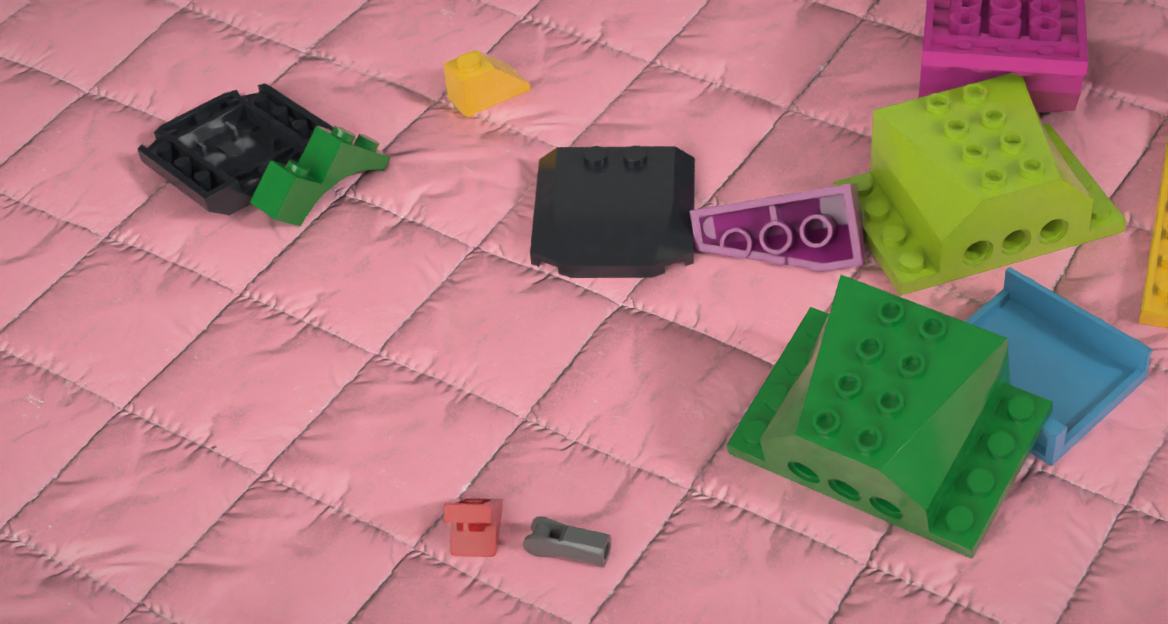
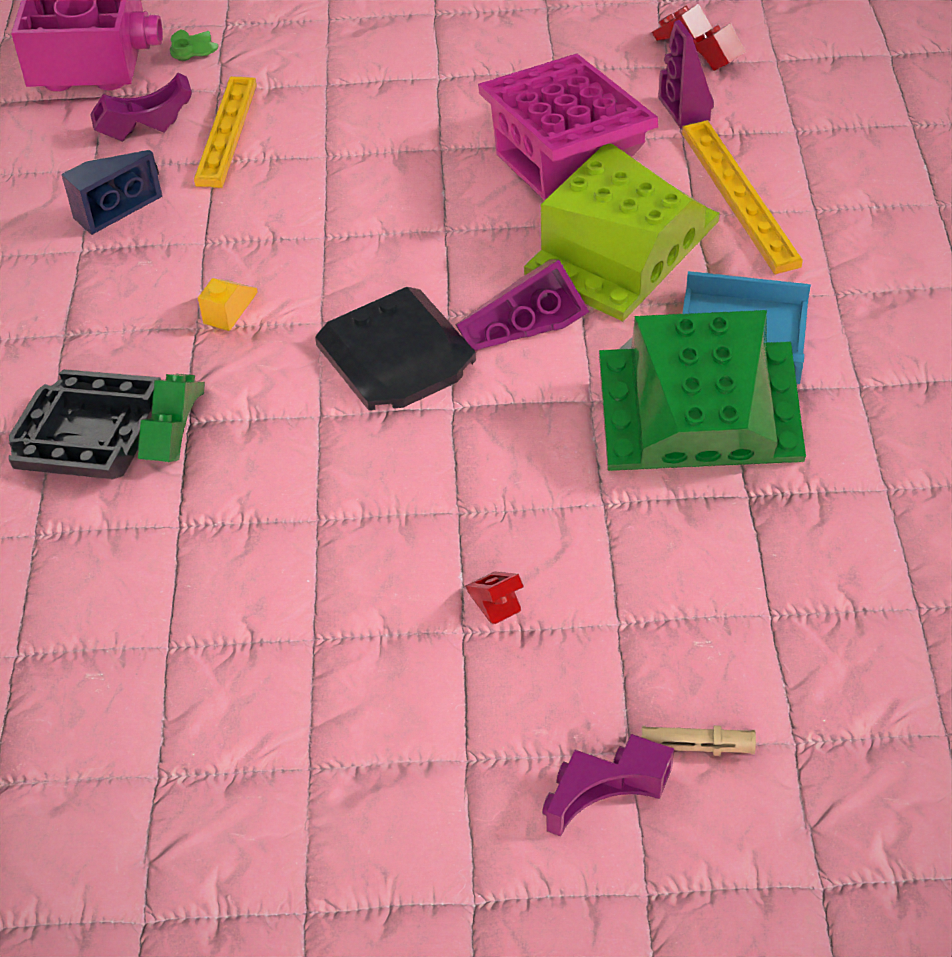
camera: 35 degrees left, 5 degrees up
dark grey bar [523,516,612,567] -> none

